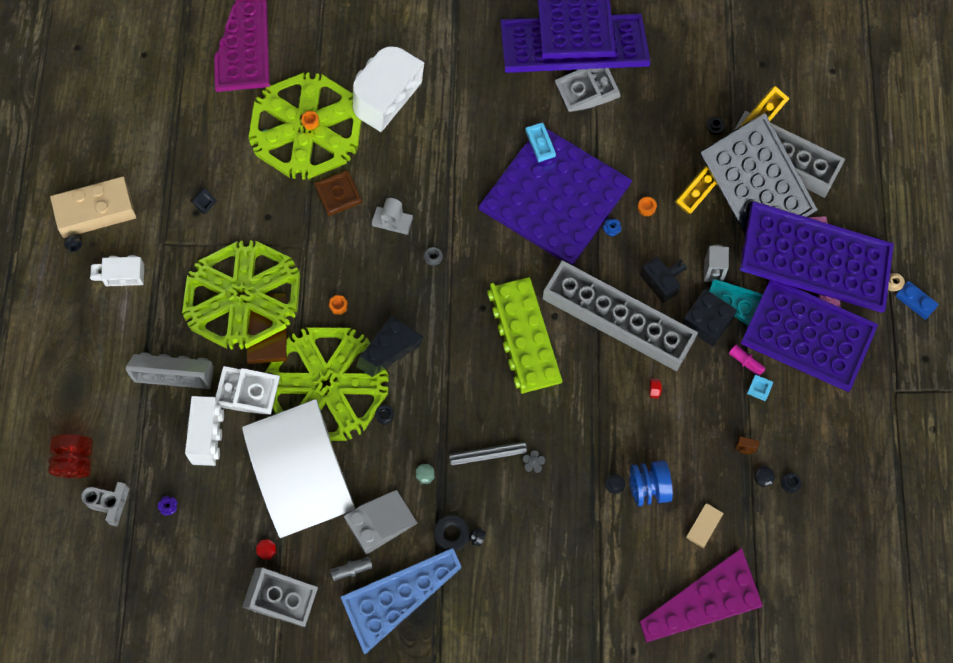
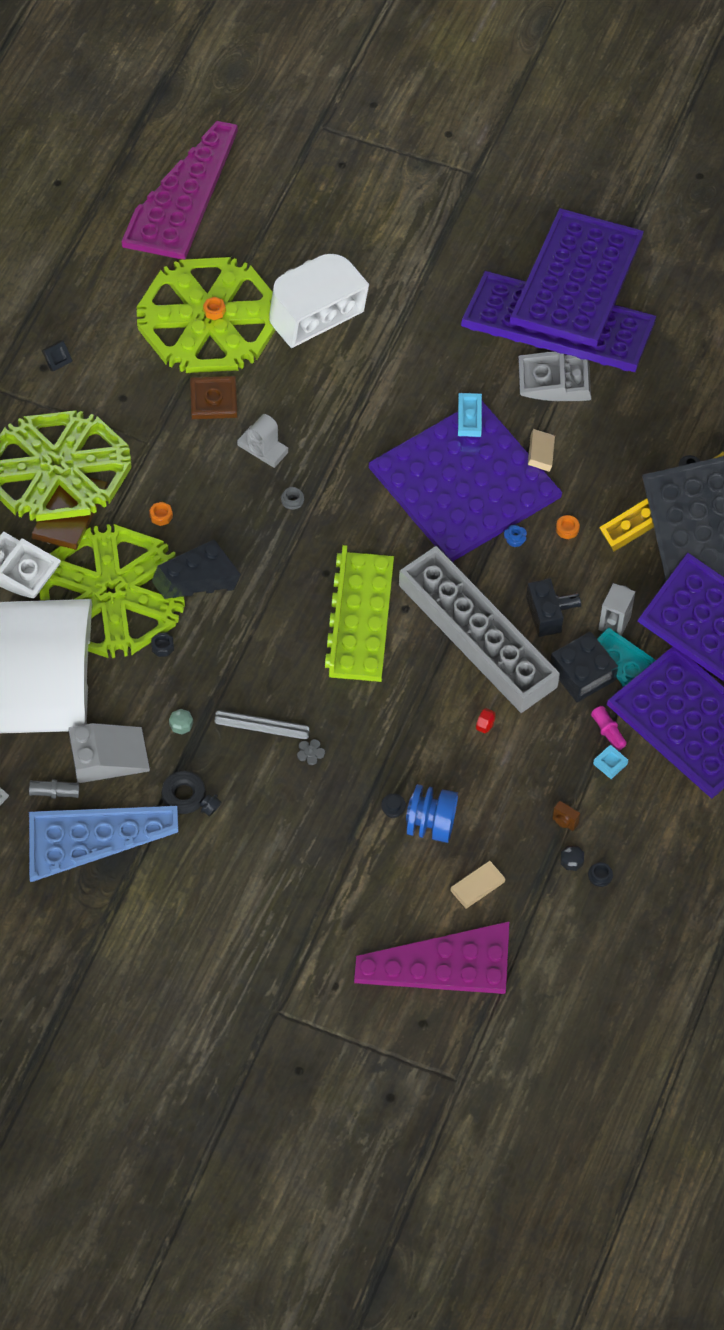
camera: 20 degrees right, 10 degrees down
none -> tan tile [528,429,555,471]

